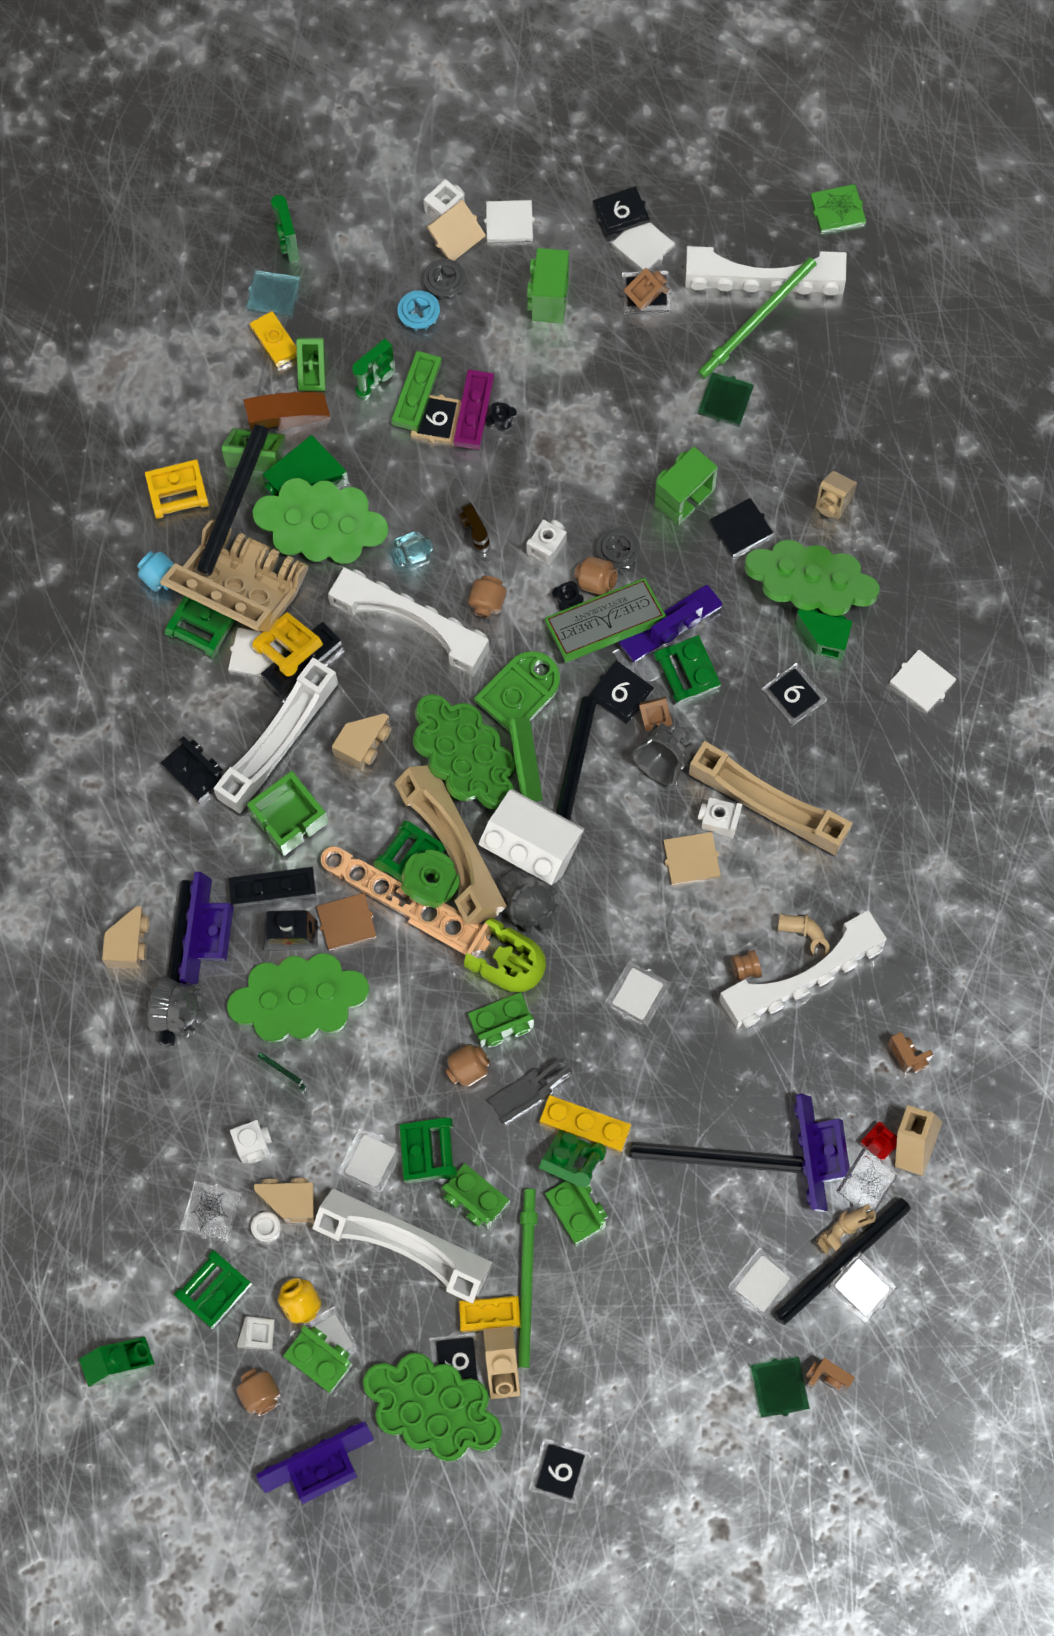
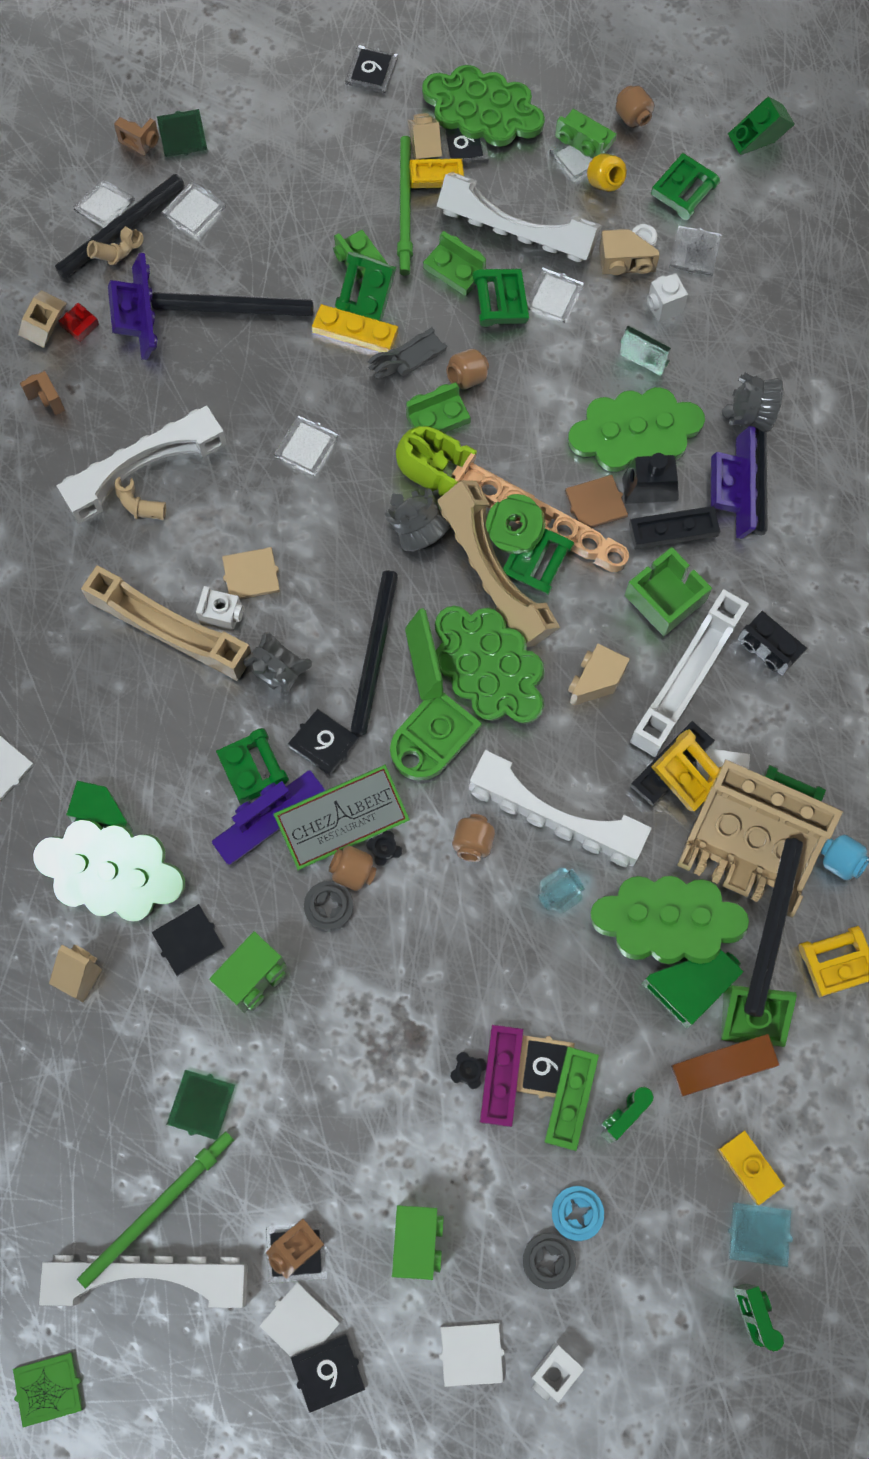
camera: 175 degrees right, 0 degrees up
tan slope [102,906,150,969] -> none
white slope [237,1316,274,1350] -> none
dark purple bracket [256,1421,374,1504] -> none
bright green slope [296,338,327,391] -> none
tan piece [426,199,486,261] -> none
dark brown plate [458,502,491,553] -> none
white slope [478,789,585,885] -> none
white brick [526,519,567,566] -> none
medium nougat plate [639,696,673,732] -> none
medium nougat wheel [731,950,762,982] -> none
piece [761,663,828,727] -> none
clear piece [836,1148,897,1212] -> none

